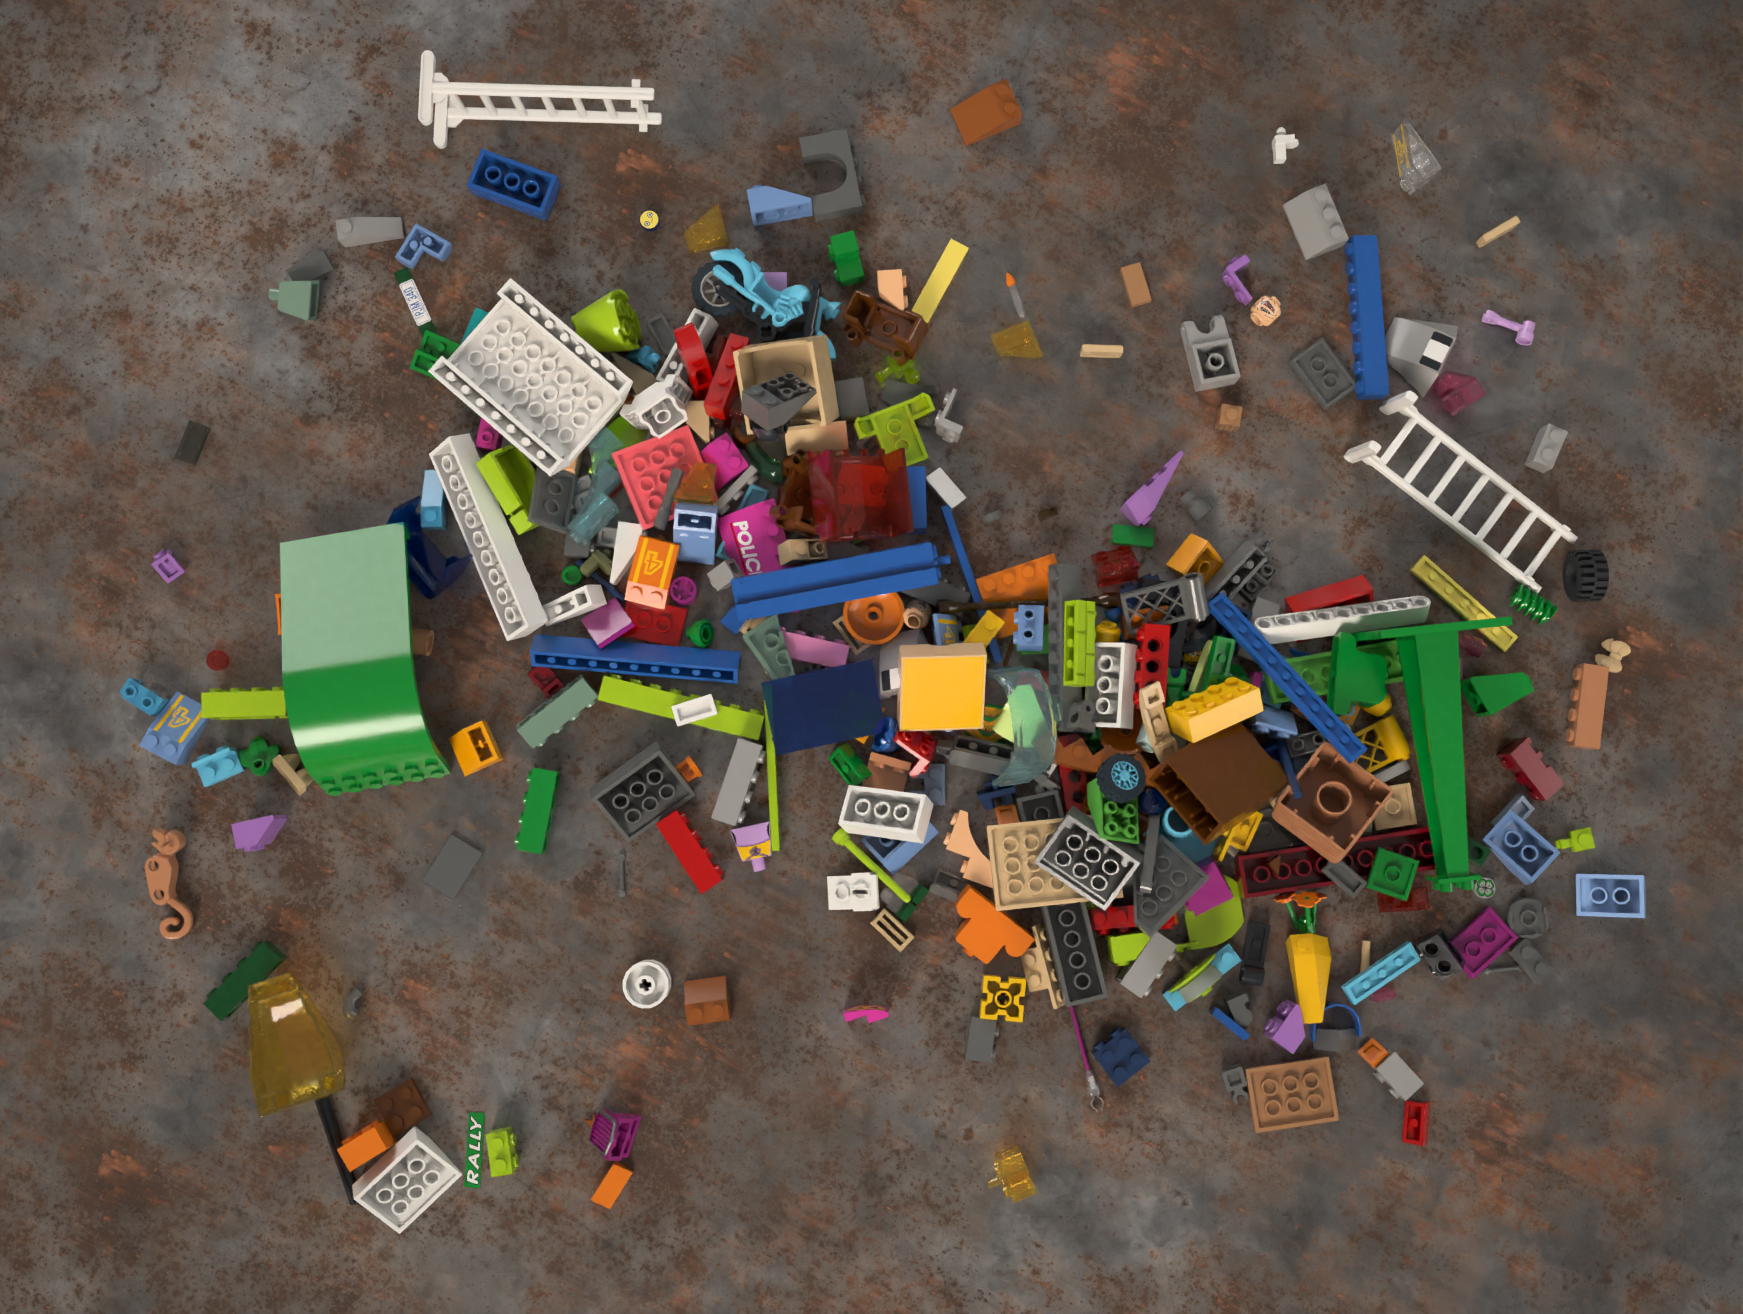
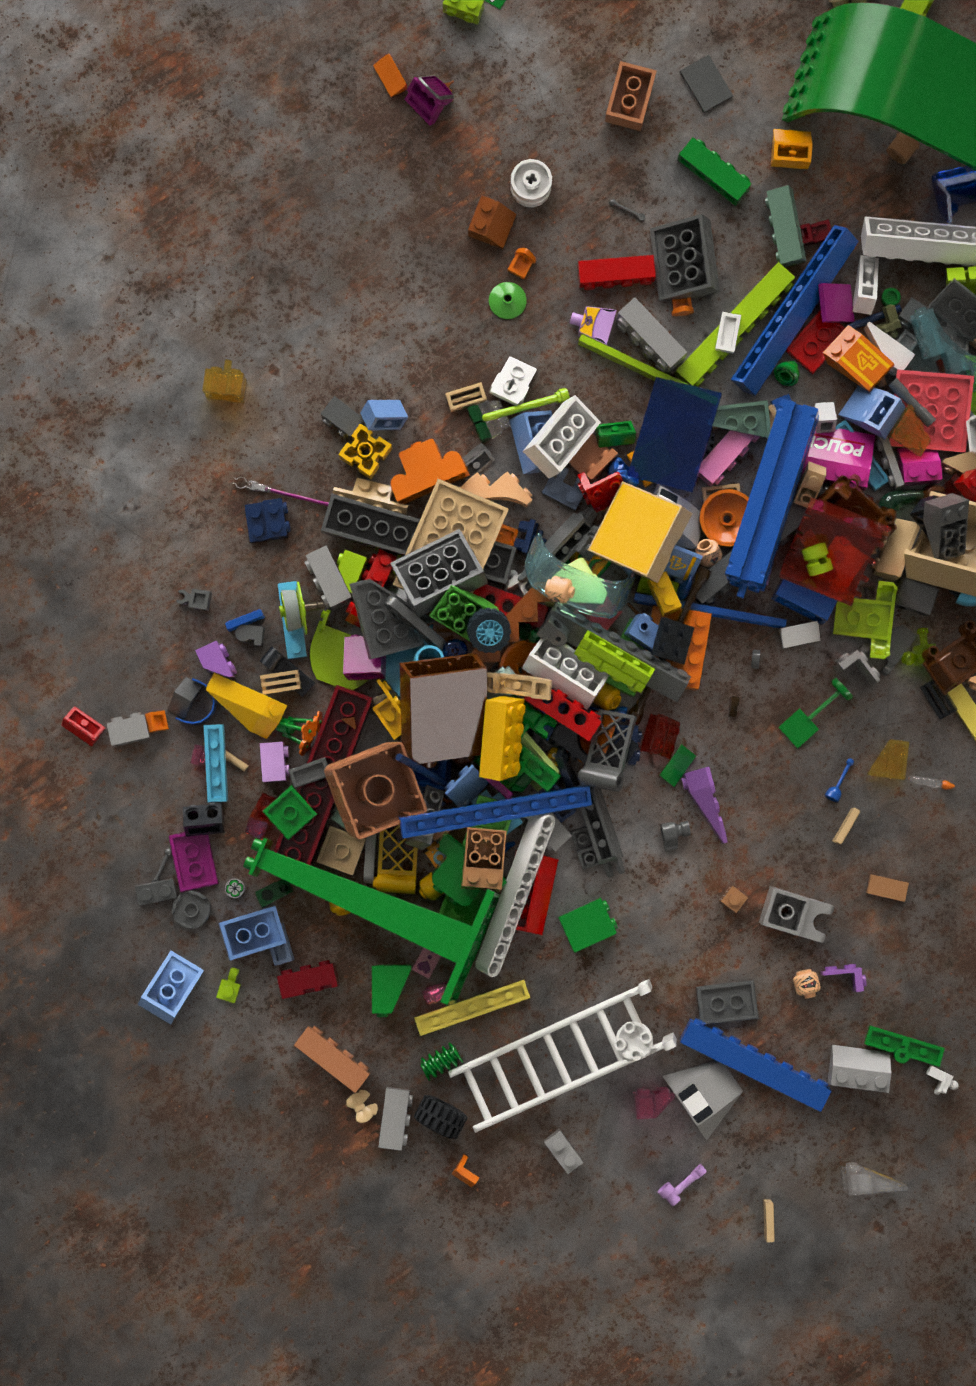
camera: 115 degrees right, 0 degrees up
magenta piece [670,576,699,606] -> none
dark pink slope [843,1005,889,1023] -> none
light orange slope [1166,533,1225,585] -> none
medium nougat plate [1244,1056,1339,1133] -> none
none -> tan tile [260,669,301,695]
none -> lavender brick [260,742,290,783]
none -> medium blue brick [360,400,408,430]
none -> light grey brick [378,1087,413,1151]
none -> orange tile [452,1154,479,1188]
none -> medium nougat slope [461,827,507,892]
none -> bright green dish [489,282,527,319]
none -> orange tile [508,248,537,280]
none -> light nougat head [545,576,575,603]
none -> green brick [558,898,618,953]
none -> dark grey plate [574,525,599,562]
none -> nougat brick [605,61,657,131]
none -> white dish [614,1022,653,1061]
none -> black plate [651,617,694,665]
none -> blue bar [676,575,693,601]
none -> green piece [778,677,853,748]
none -> lime wheel [801,543,833,576]
none -> blue hinge [824,758,854,803]
none -> green hinge [864,1025,945,1067]
none -> black tile [920,680,958,720]

